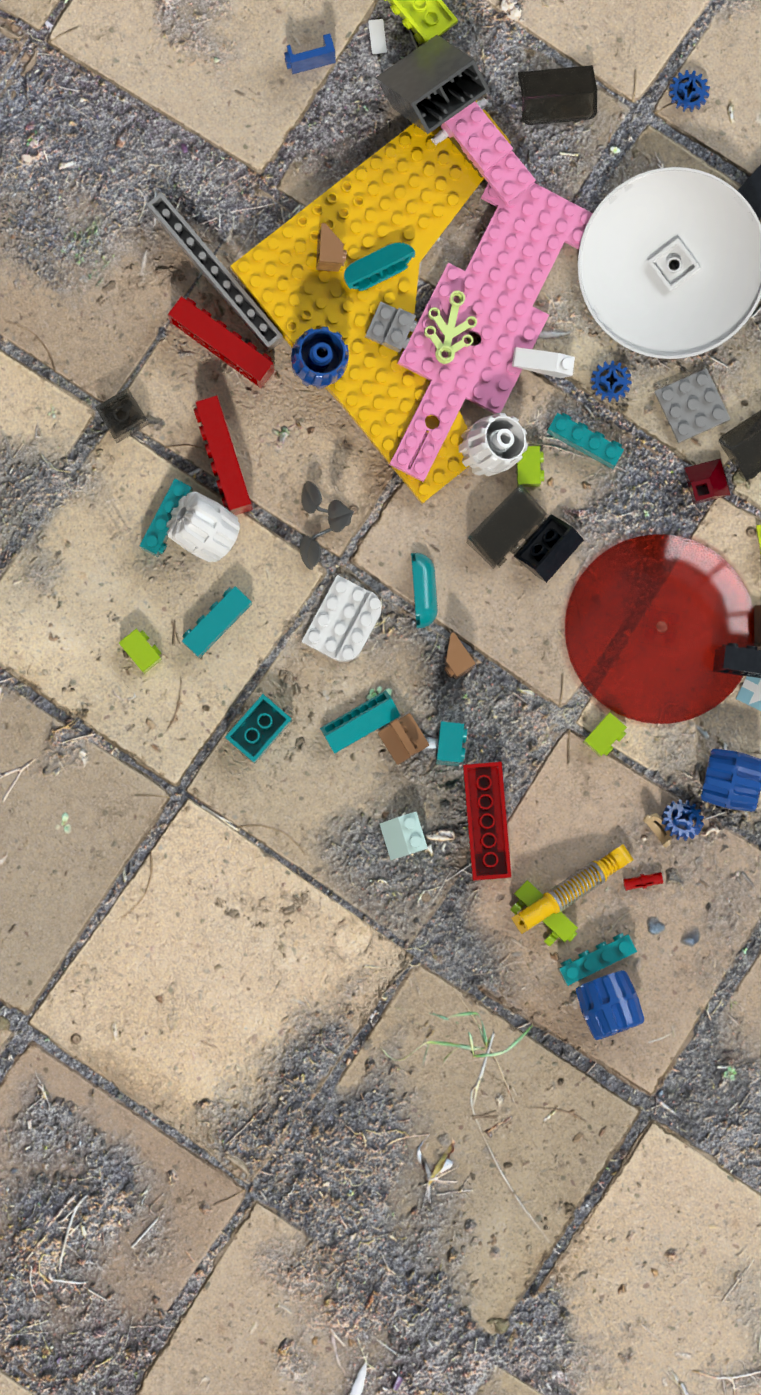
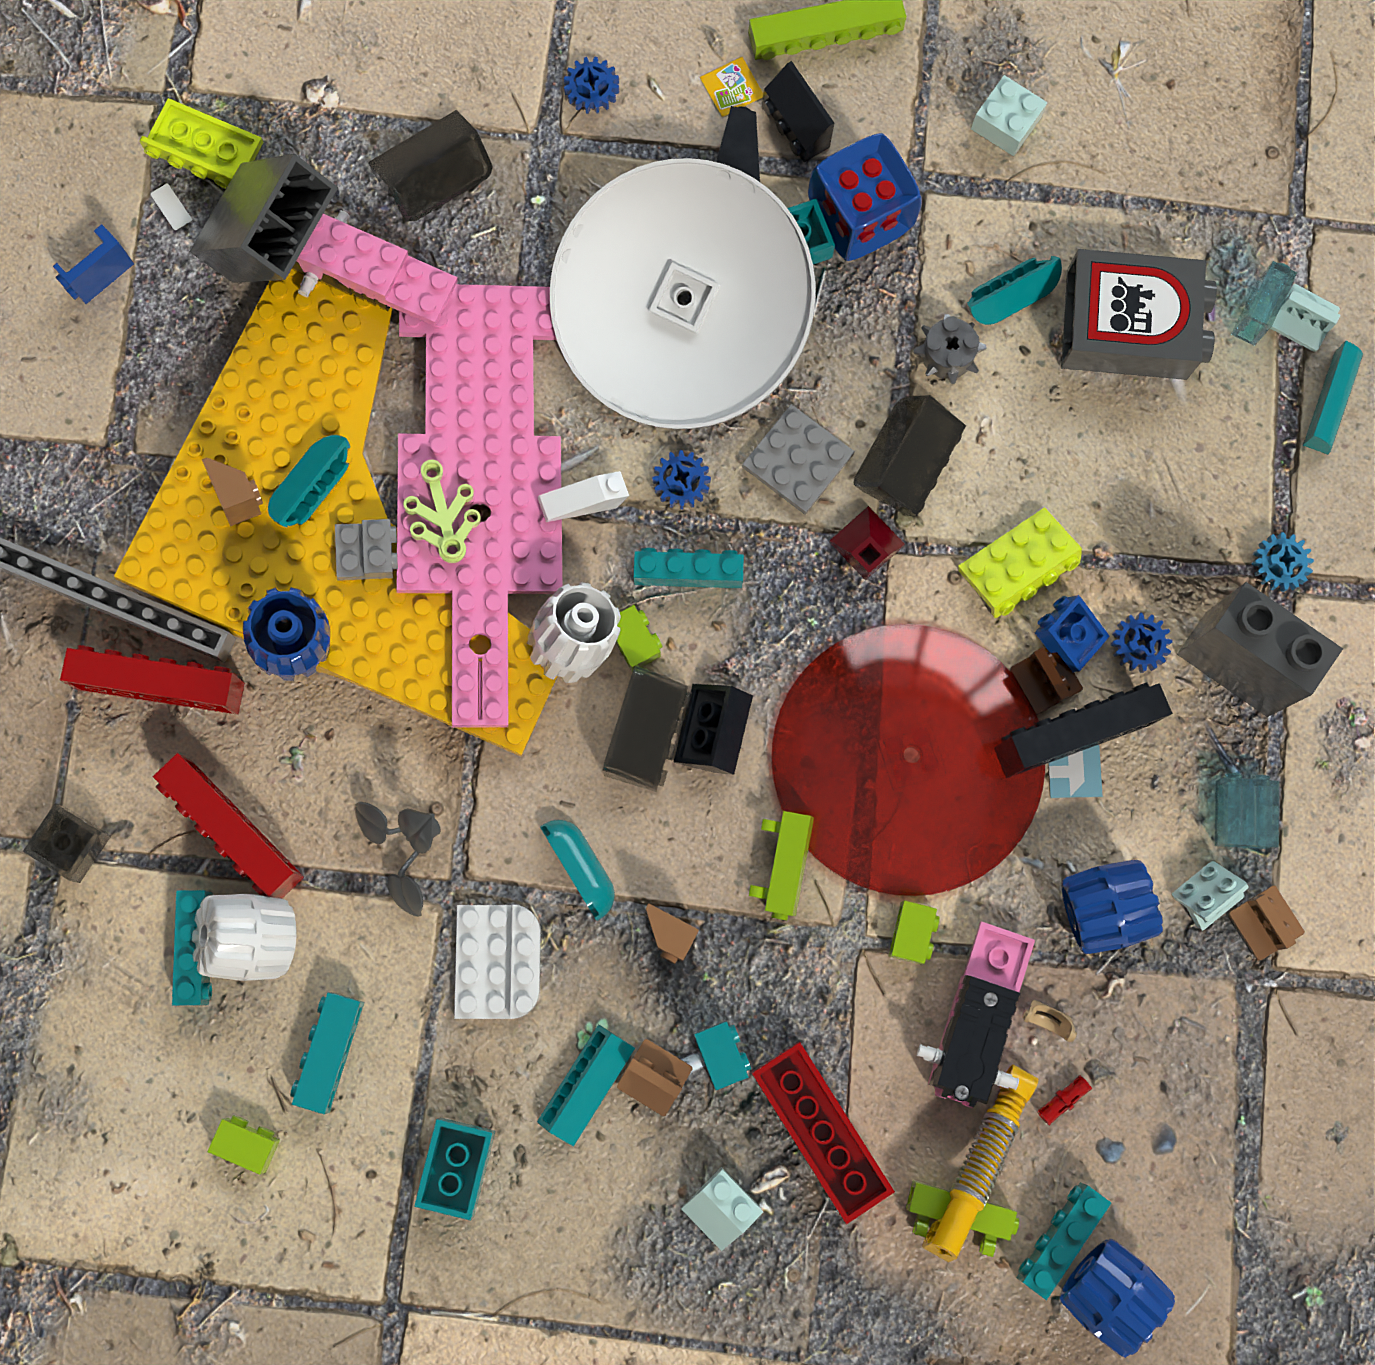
camera: 30 degrees left, 5 degrees down
blue gear [662,799,704,841] -> none
none -> lime brick [749,811,814,921]
none -> piece [917,921,1035,1108]

